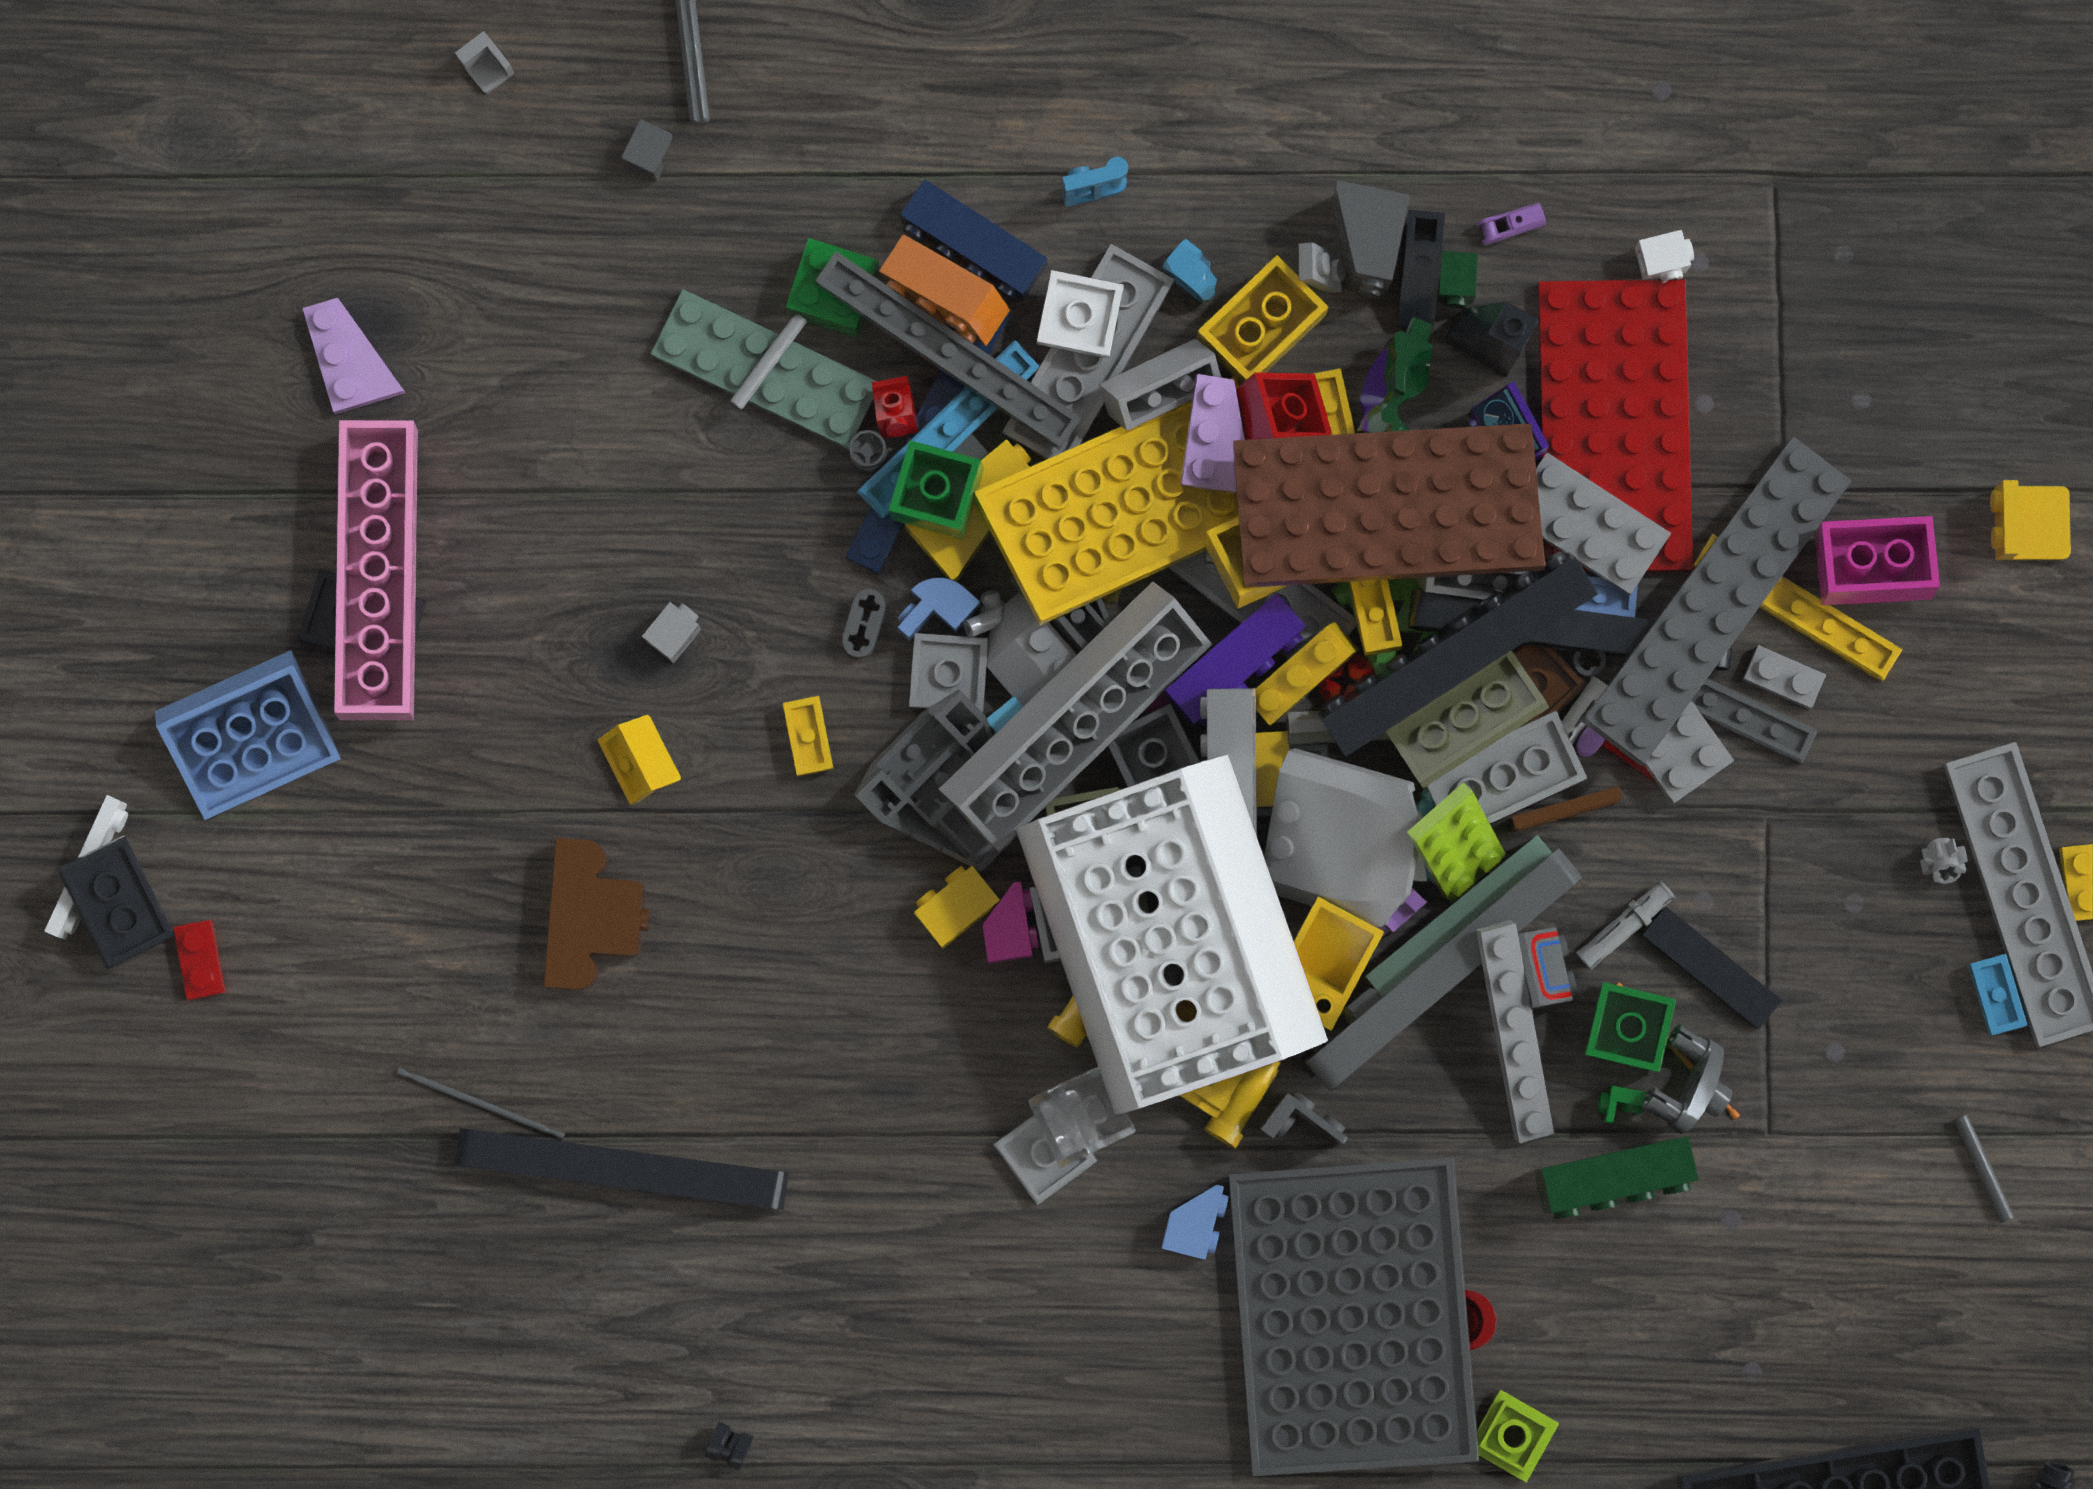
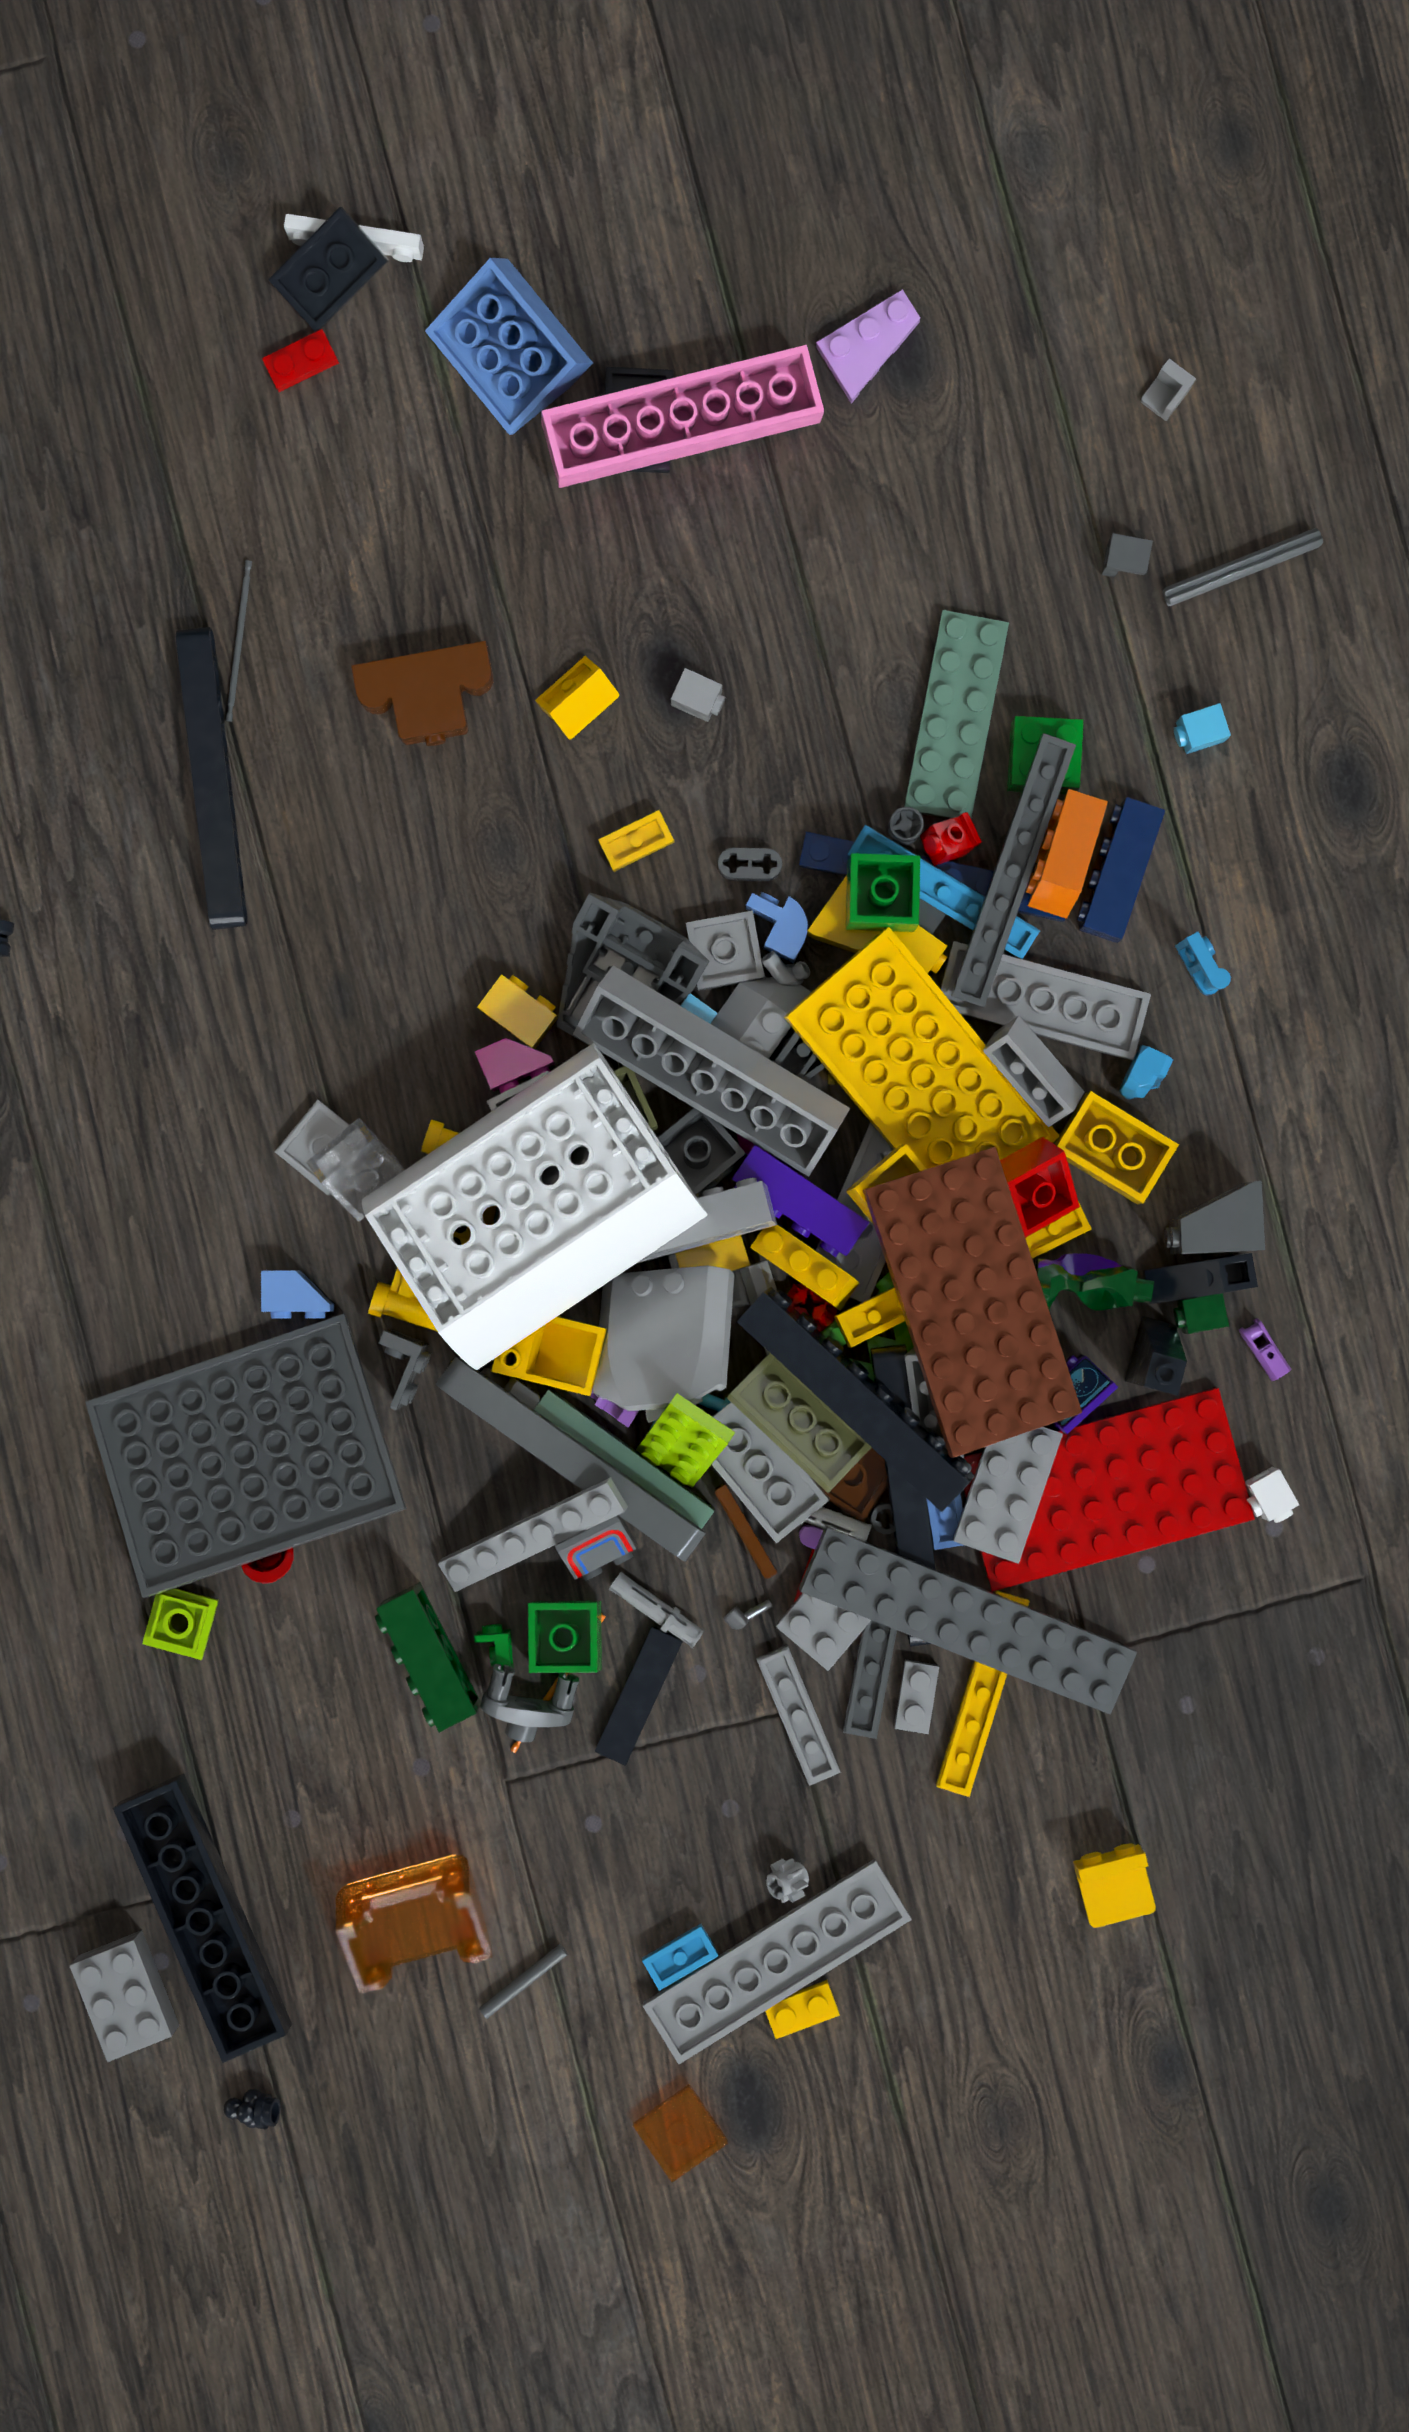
camera: 75 degrees right, 5 degrees up
light grey bar [730,313,807,410] -> none
white plate [1037,270,1124,359] -> none
lavender wing [1180,374,1245,494] -> none
light grey plate [1299,242,1345,293] -> none
dark pink brick [1815,516,1940,605] -> none
none -> clear orange windscreen [336,1855,493,1994]
none -> flat silver hand [724,1599,773,1630]
none -> light grey tile [756,1645,841,1786]
none -> medium azure brick [1174,703,1231,754]

